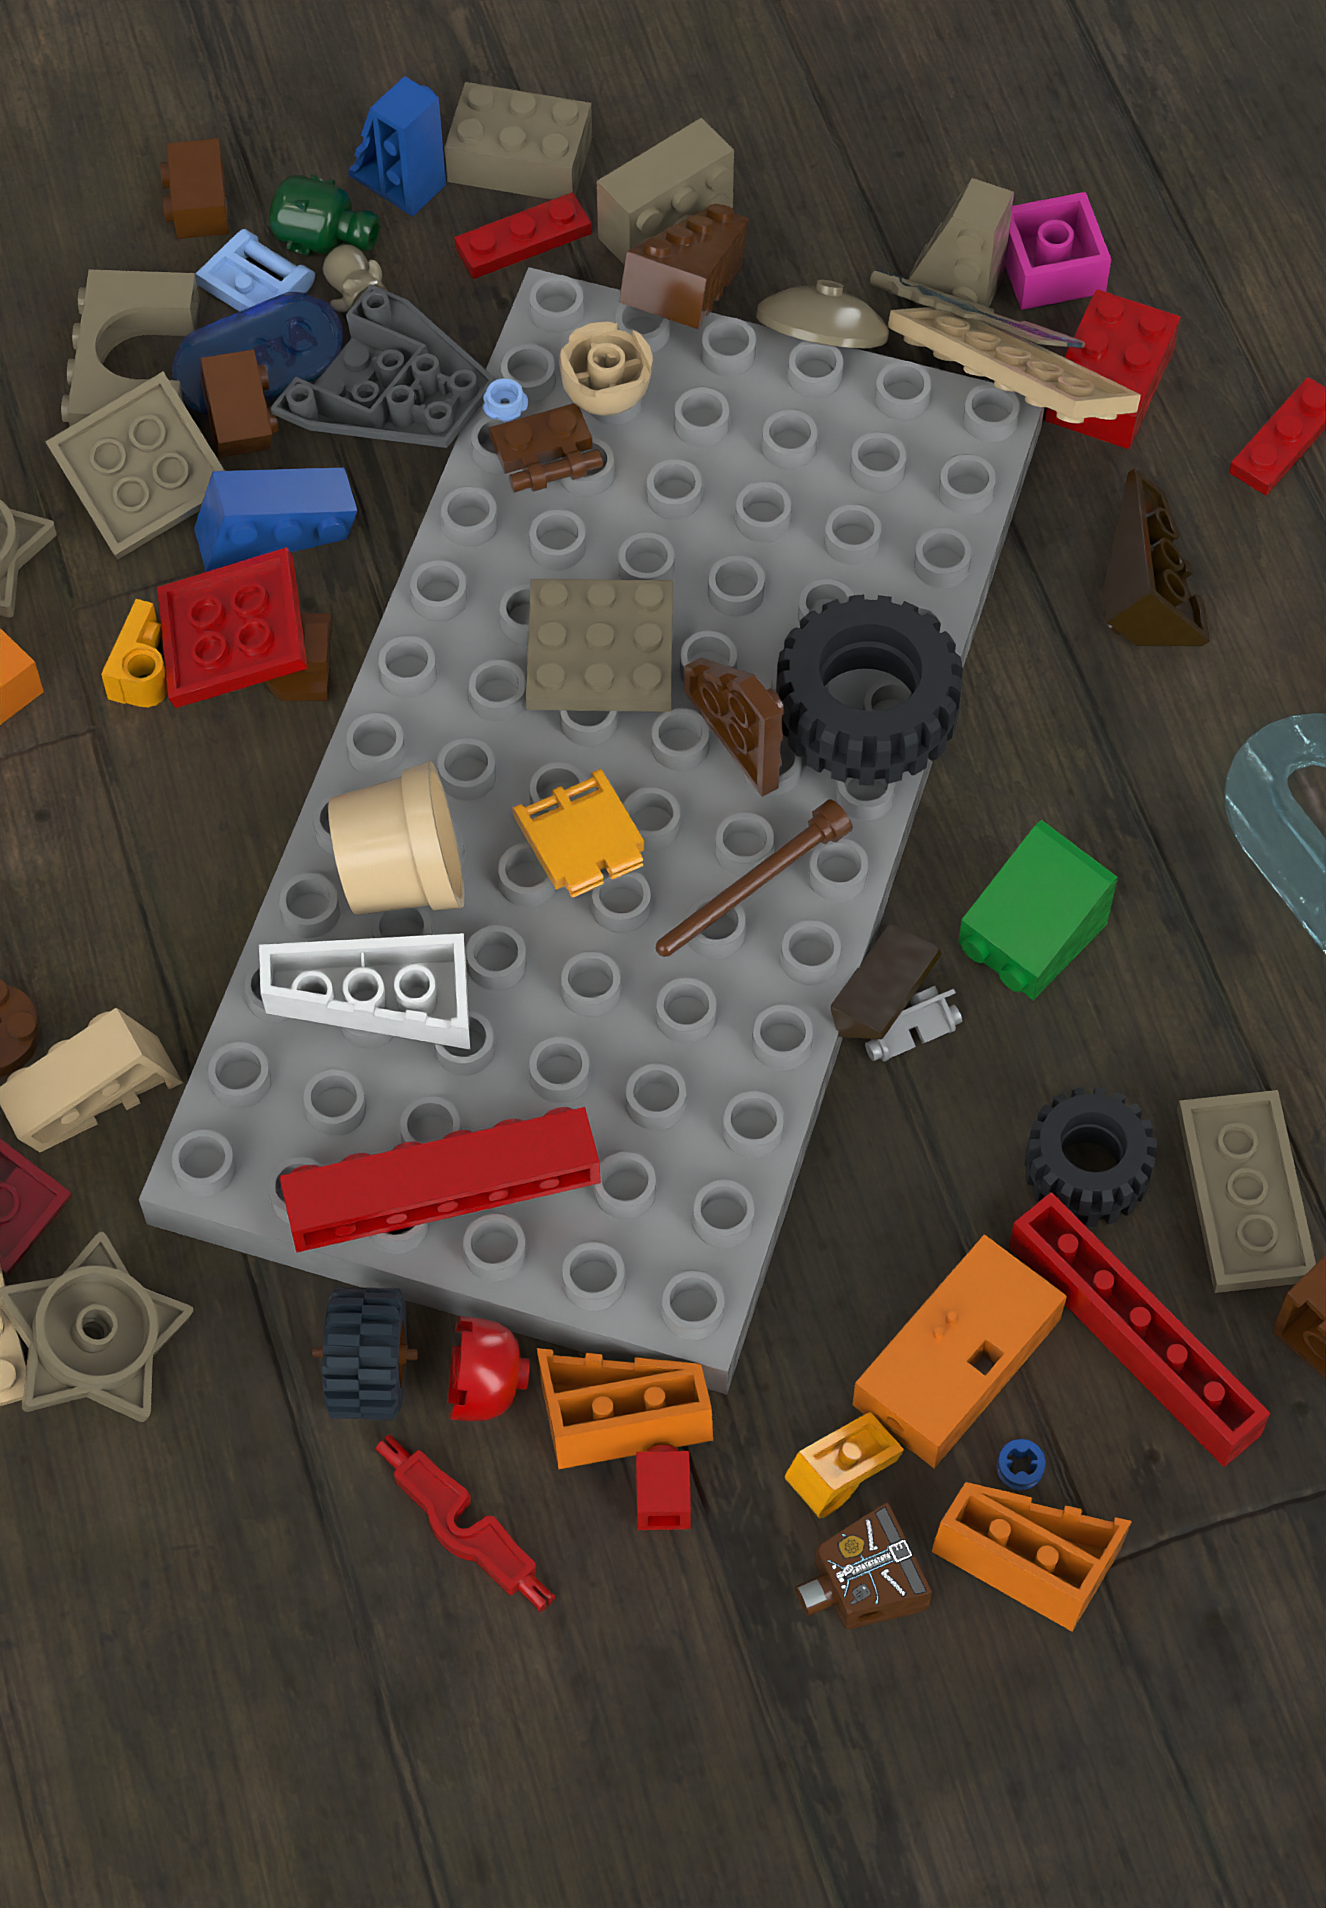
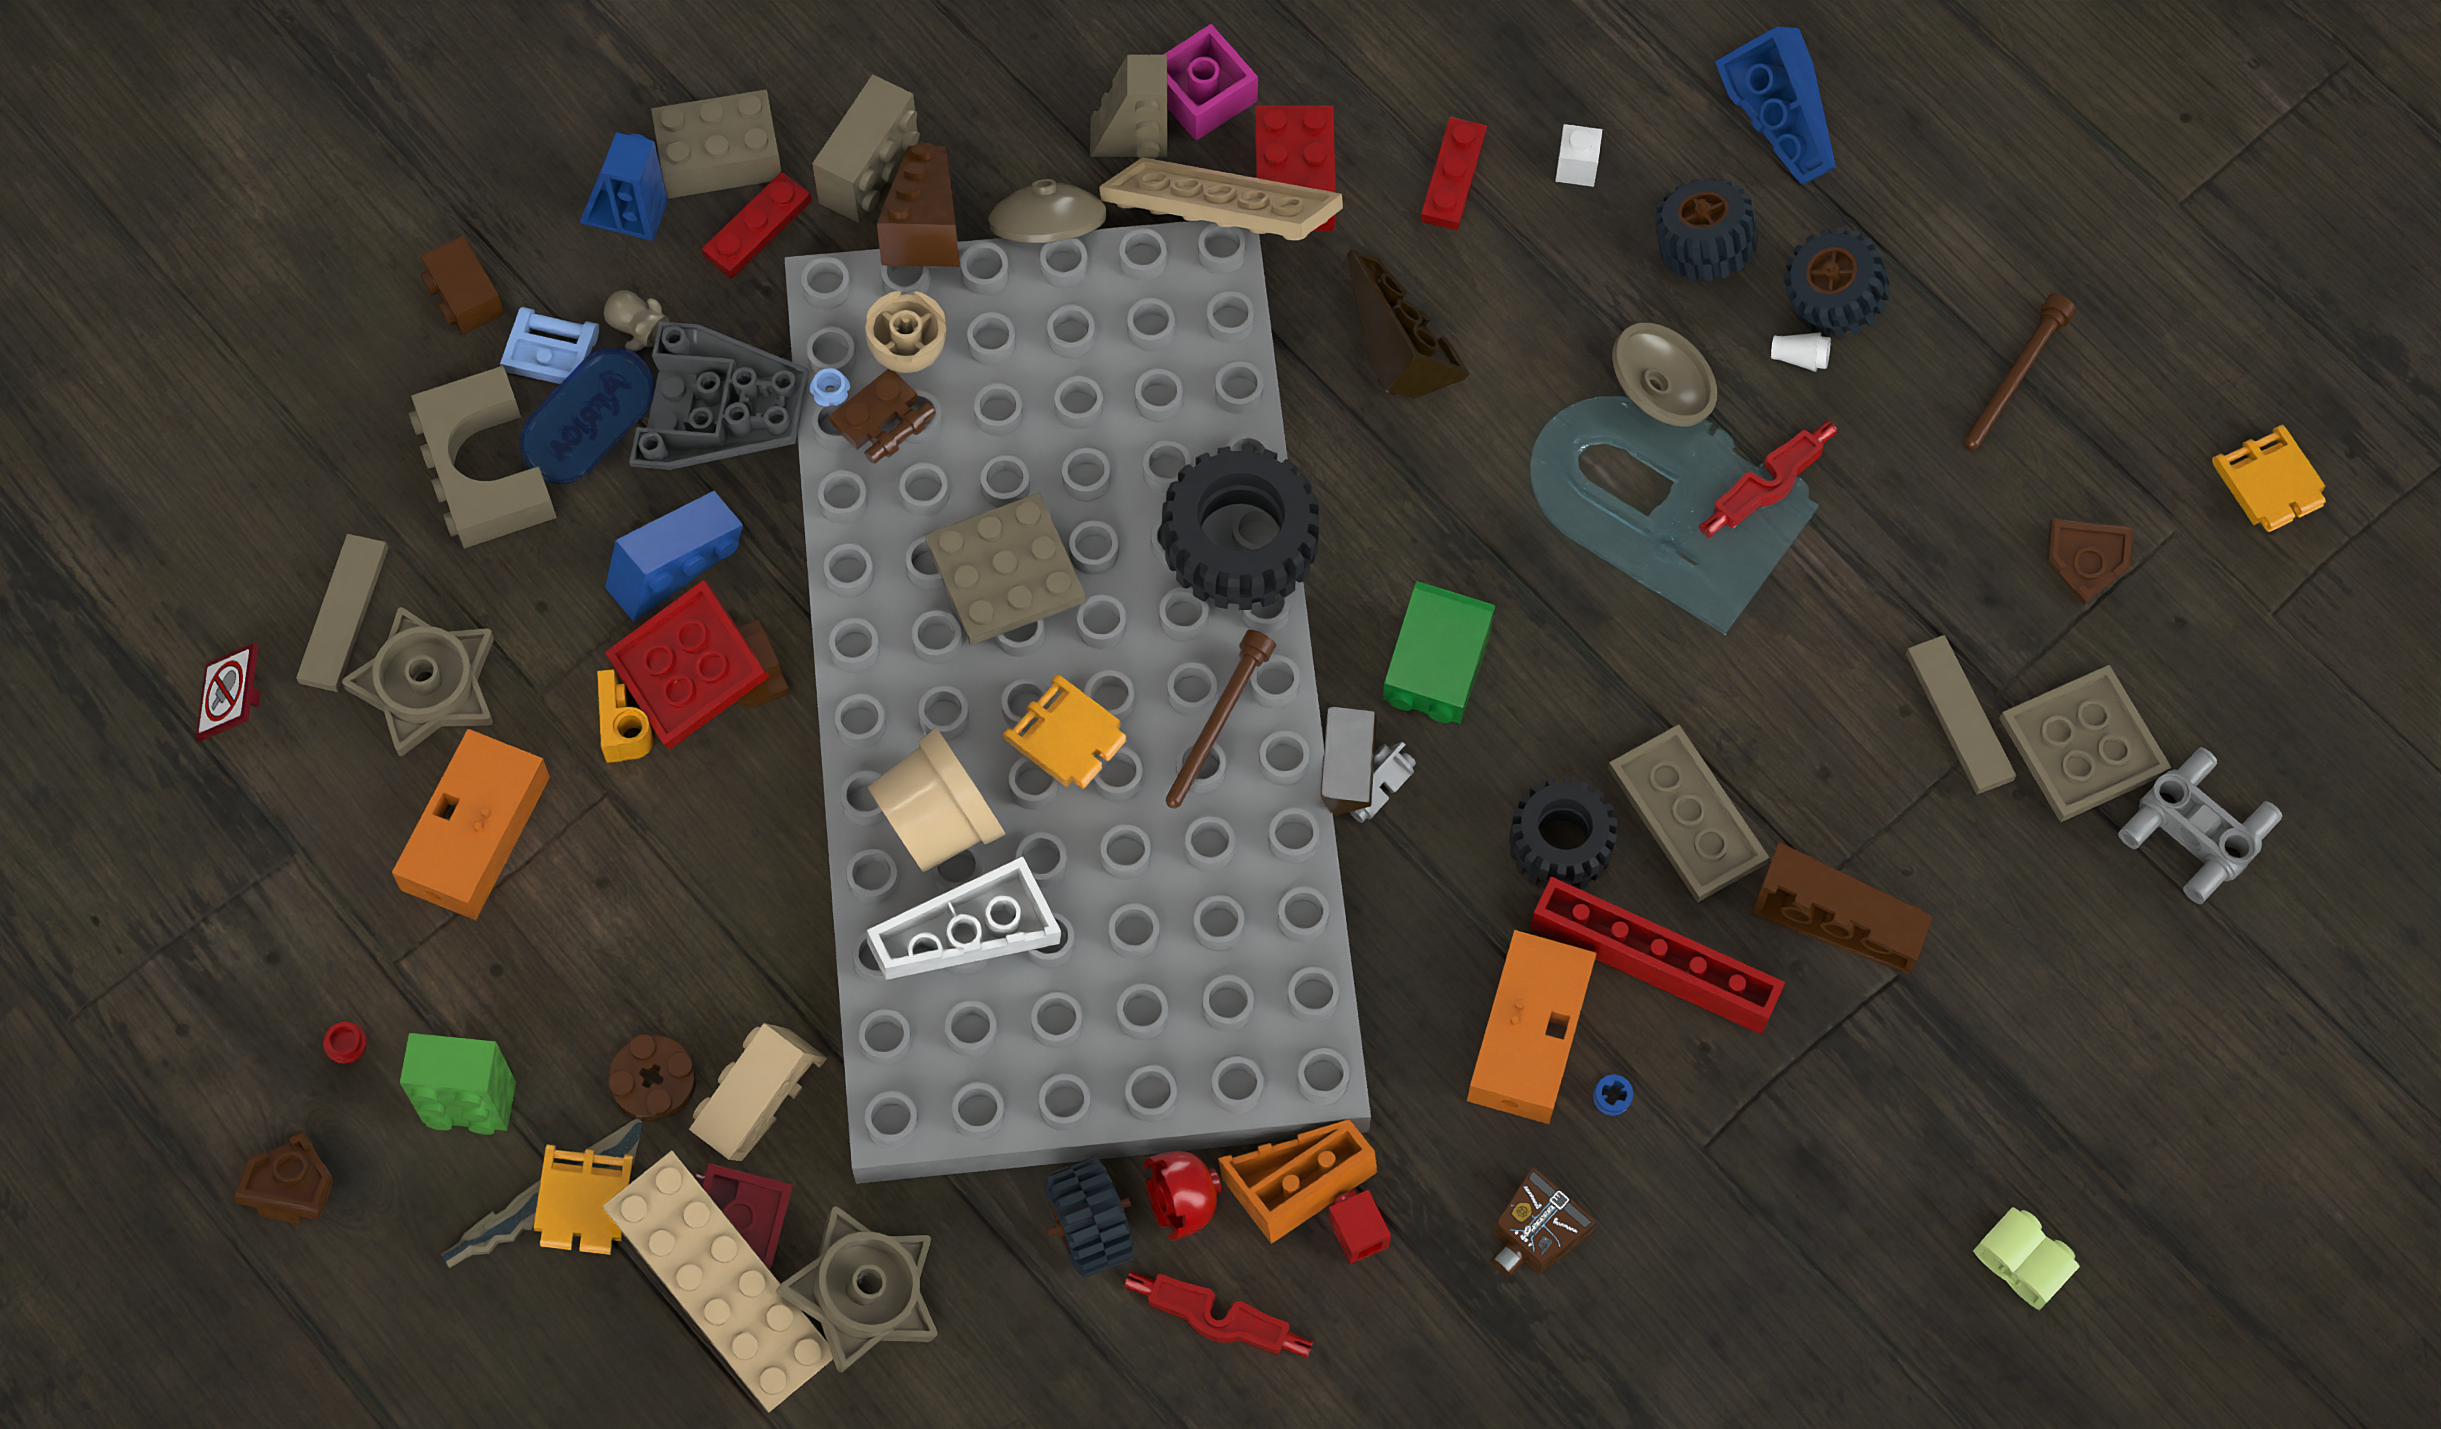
camera: 25 degrees left, 5 degrees up
dark tan plate [45,372,225,560] -> none
reddish brown brick [199,349,278,458] -> none
dark green piece [269,174,381,257] -> none
red brick [279,1107,601,1253] -> none
reddish brown plate [684,657,785,797] -> none
light orange plate [785,1411,904,1518] -> none
dark tan sword [870,269,1085,348] -> none
orange wedge [931,1482,1132,1632] -> none

